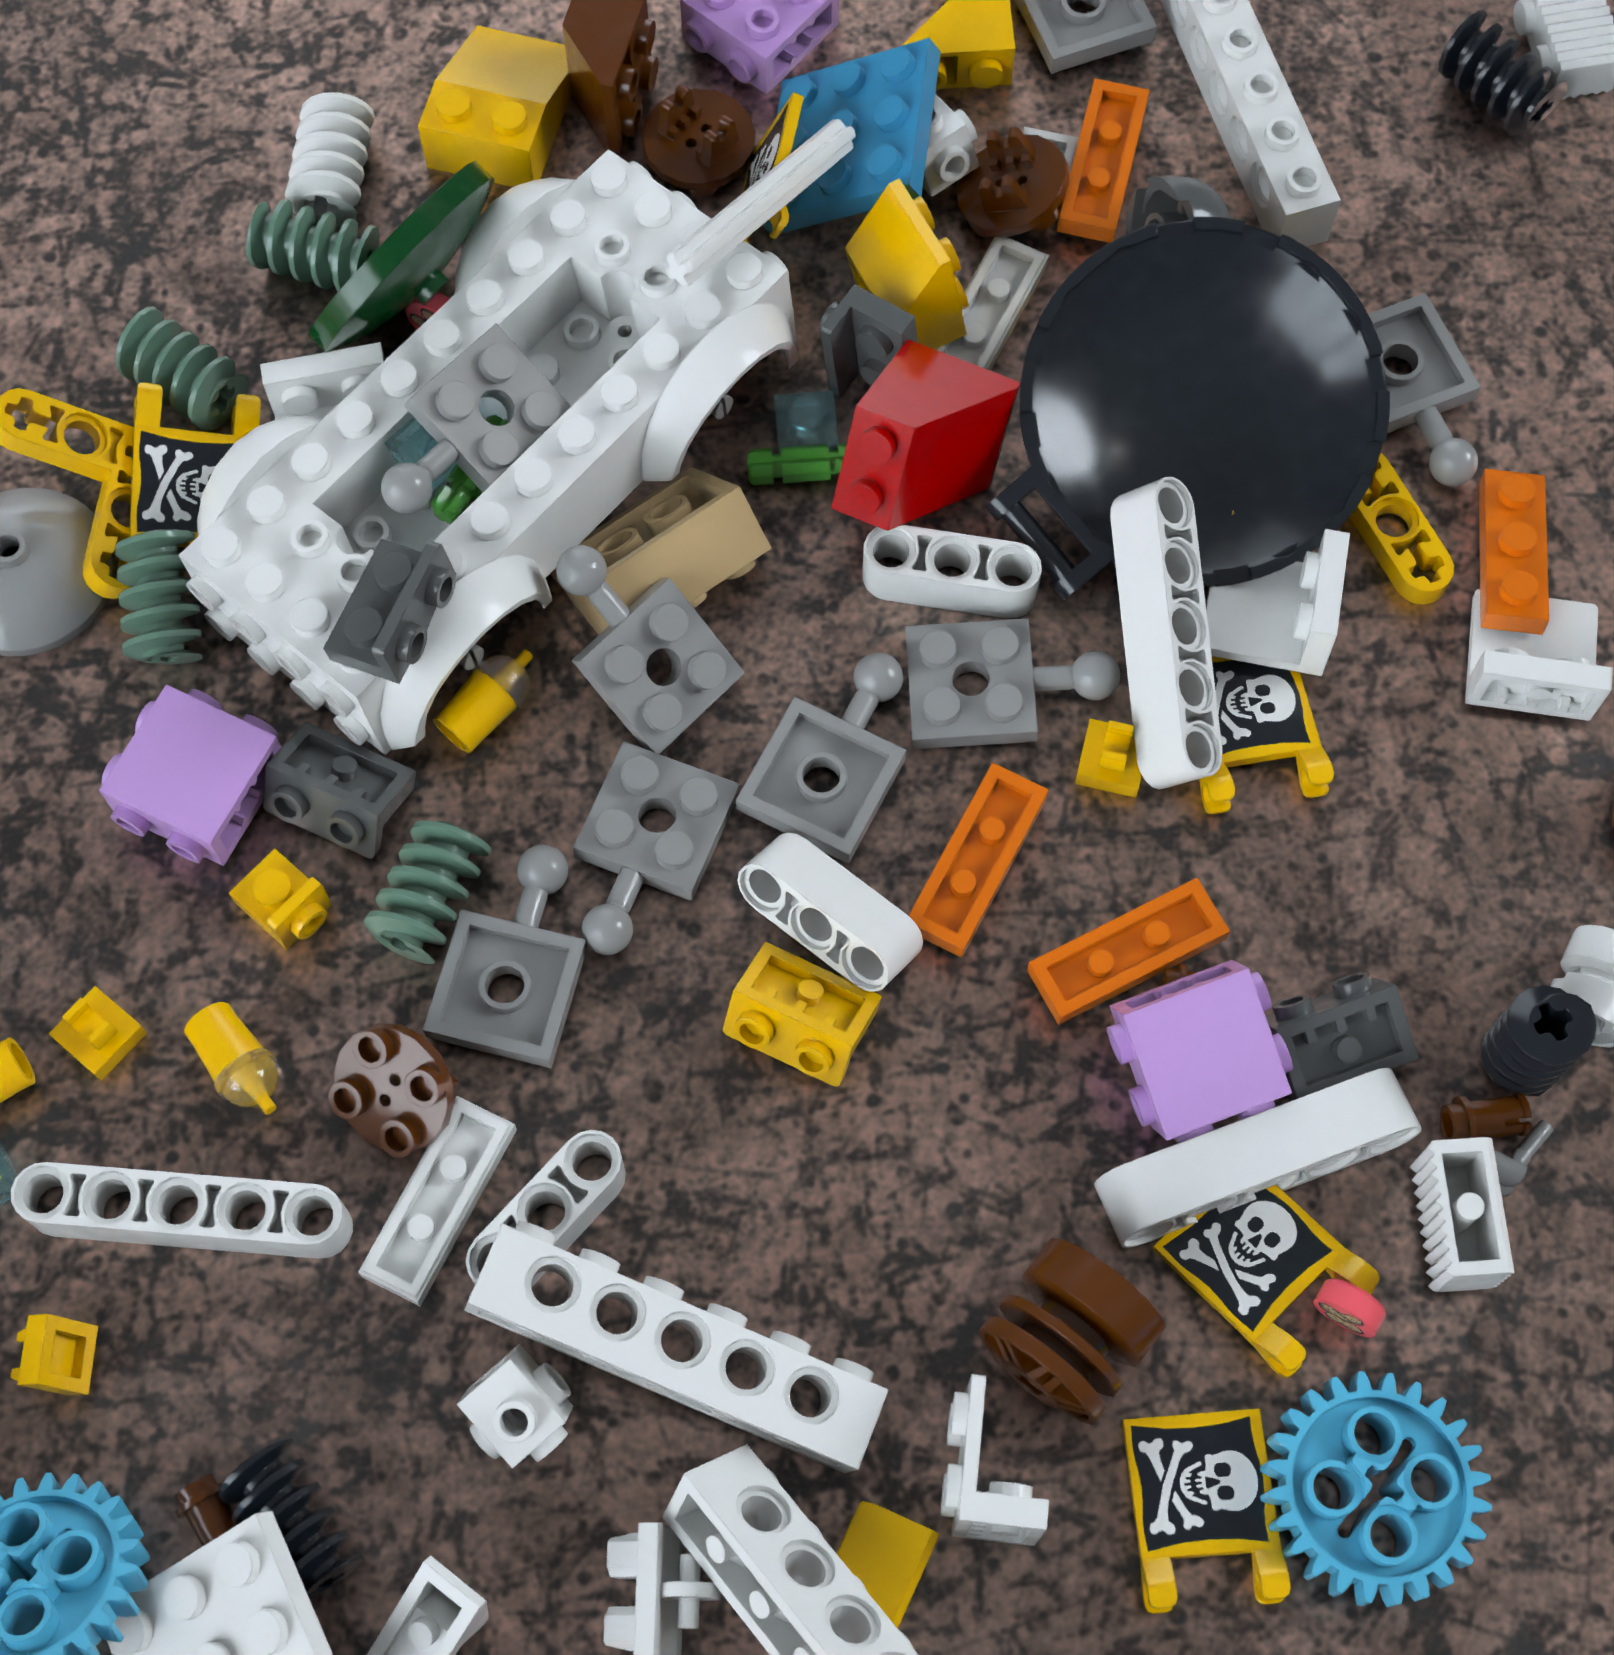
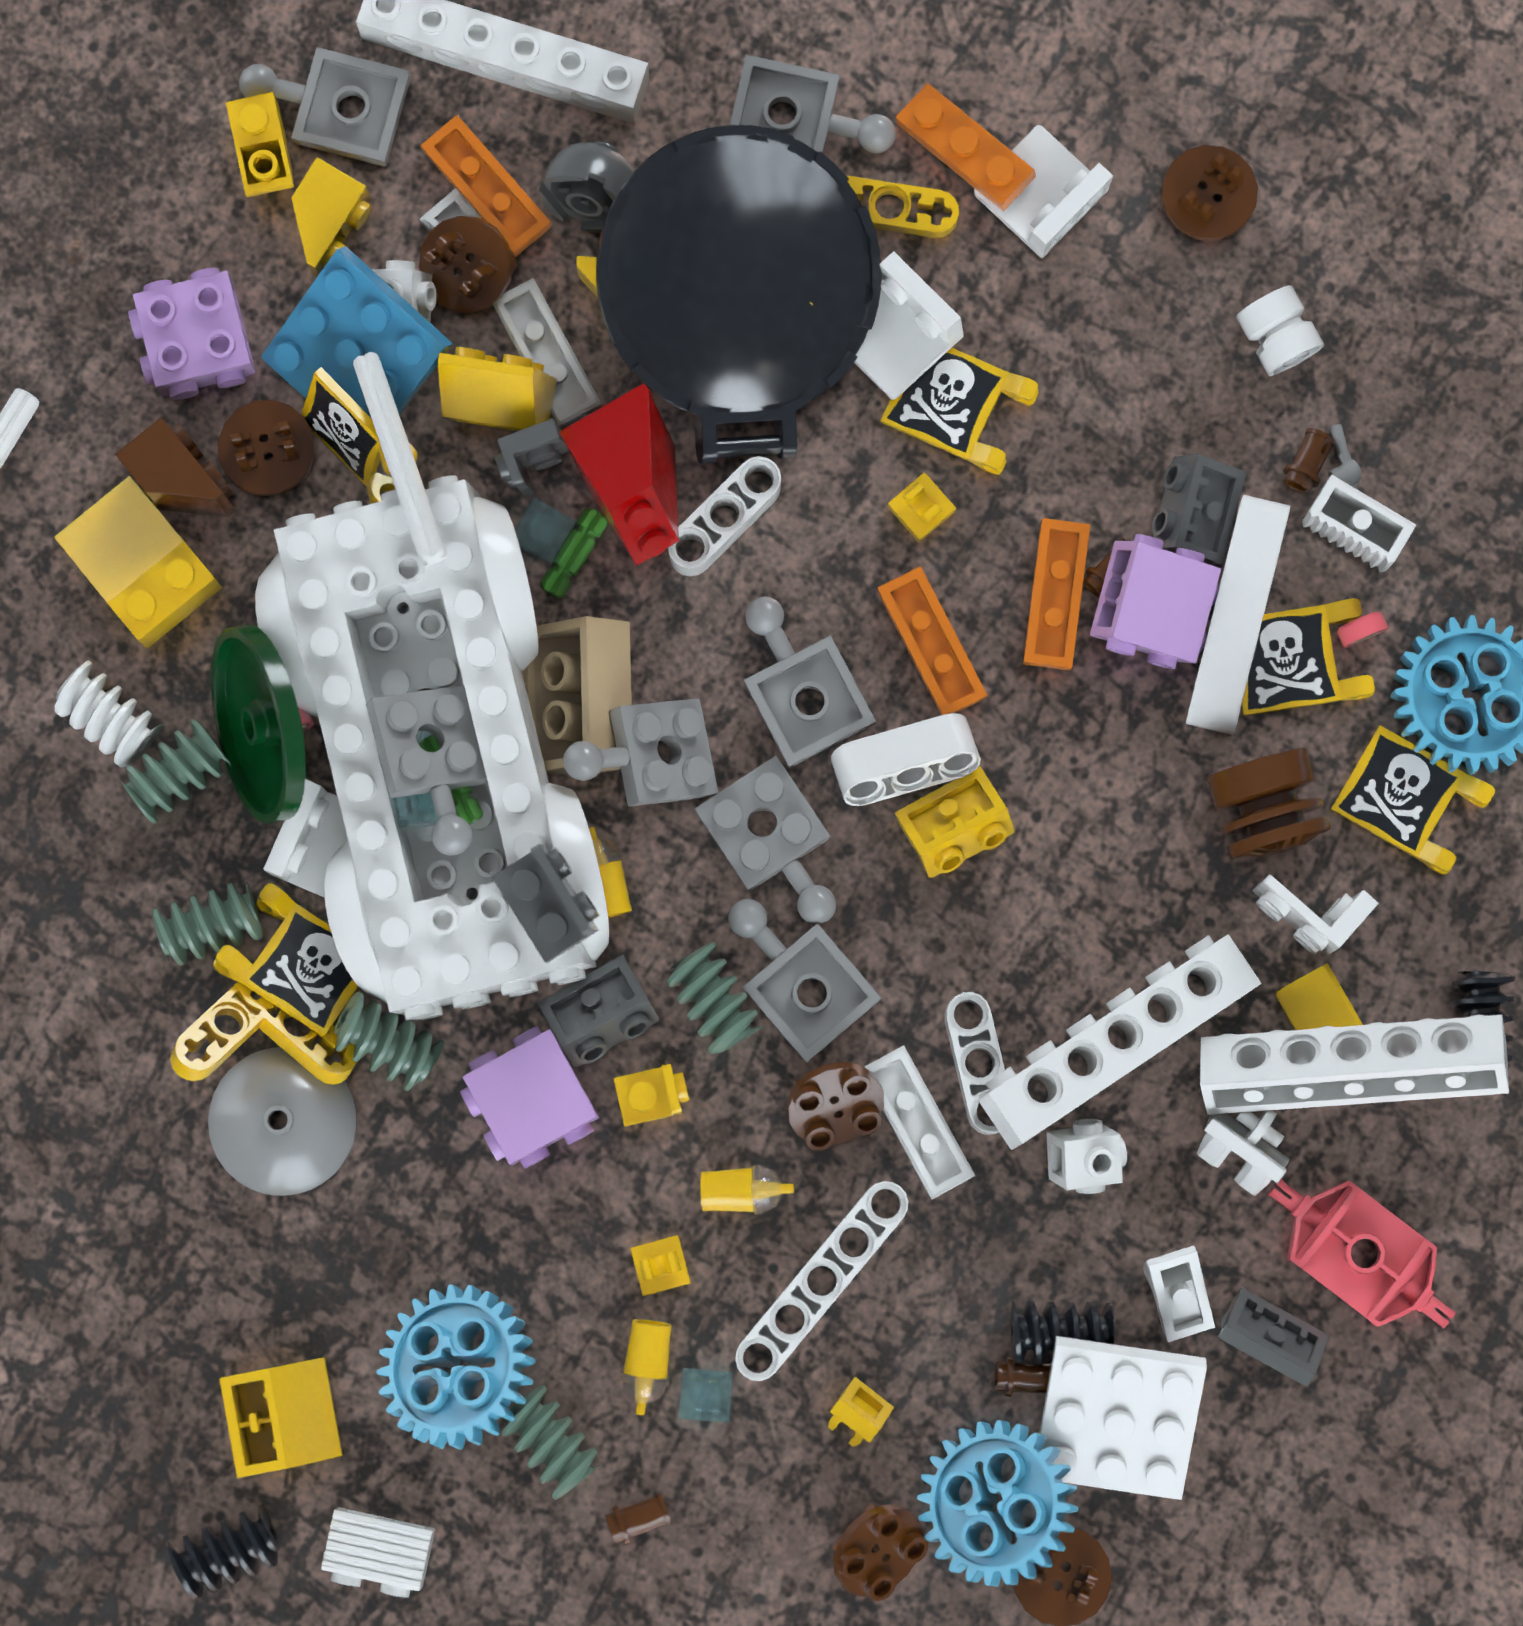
camera: 55 degrees left, 15 degrees up
light grey plate [905,618,1120,749] -> none
white beam [1110,477,1222,790] -> none
black piece [1480,985,1596,1096] -> none

